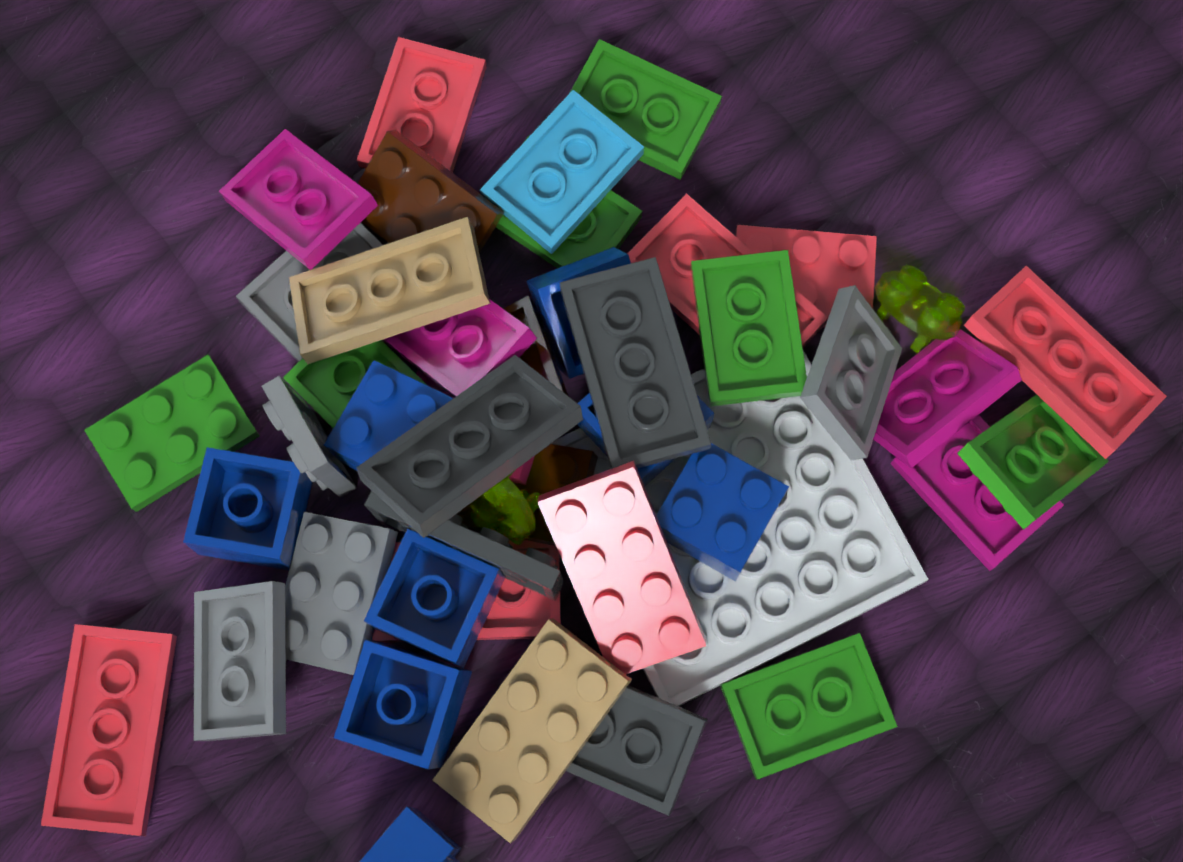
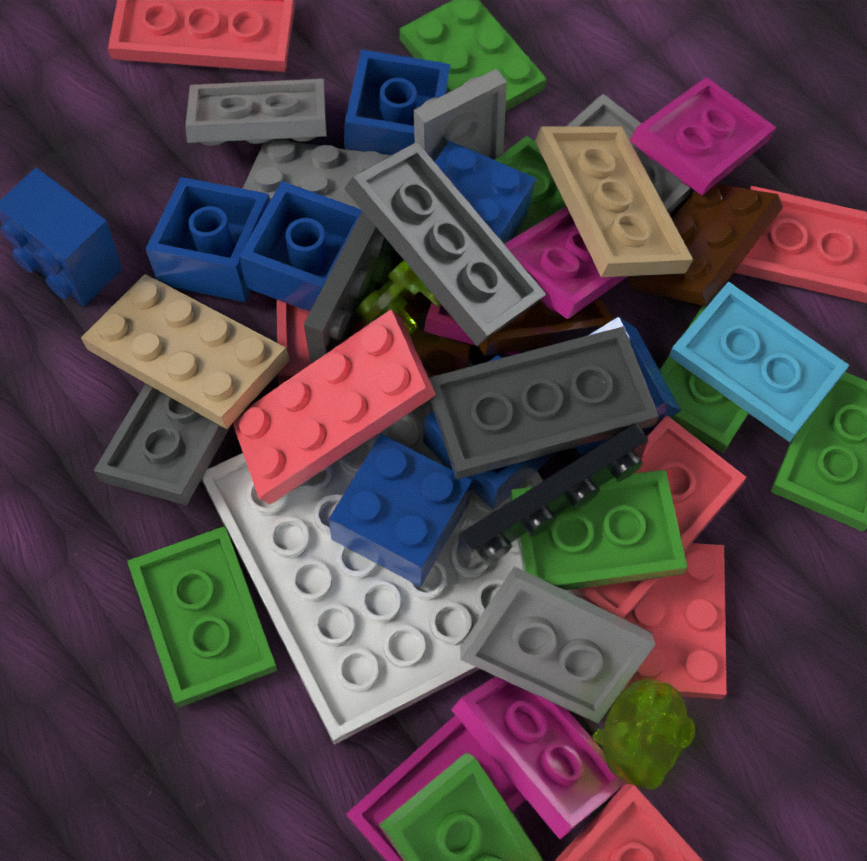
camera: 85 degrees right, 10 degrees down
none -> black plate [457,423,649,569]

